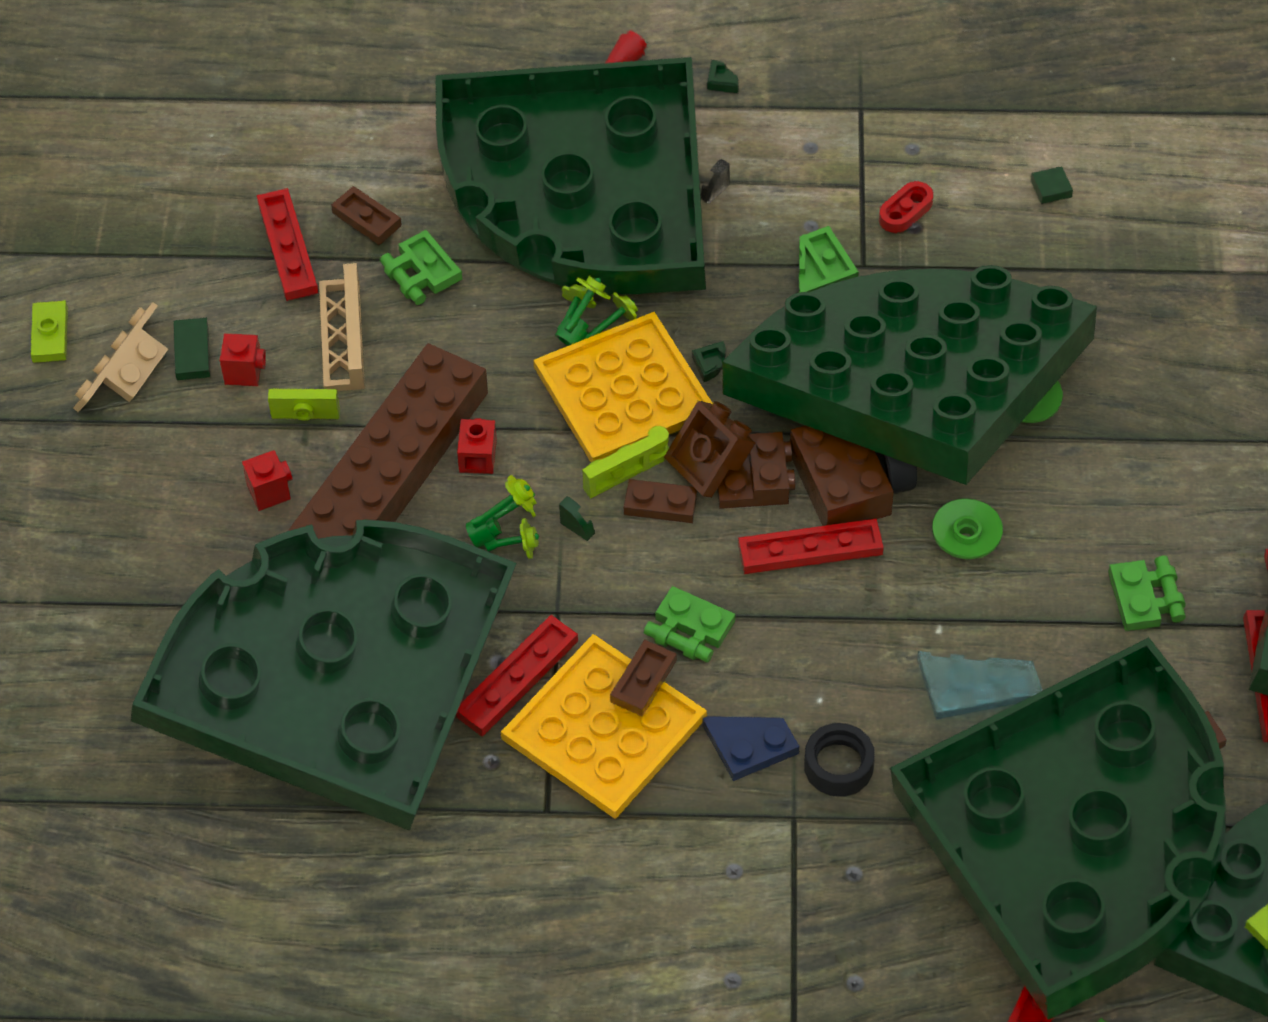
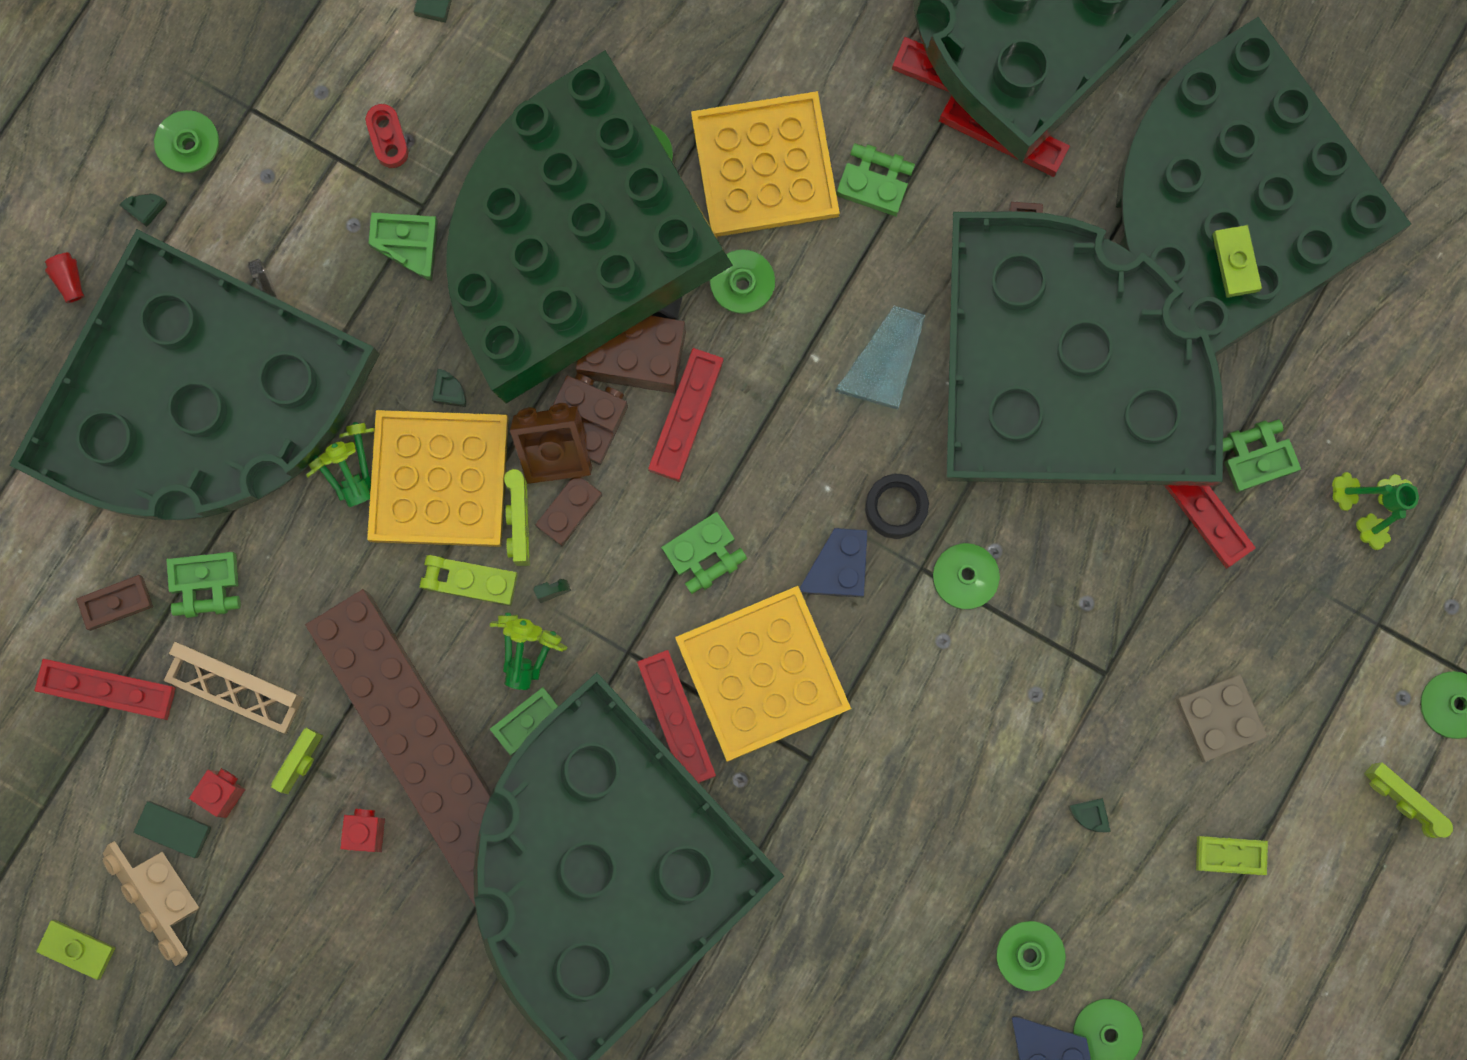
camera: 60 degrees left, 25 degrees up
red brick [457,418,497,474] -> none
reddish brown plate [610,639,677,717] -> none
none -> bright green dish [154,110,219,173]
none -> lime plate [419,555,518,606]
none -> yellow plate [691,91,840,237]
none -> bright green dish [933,543,1000,609]

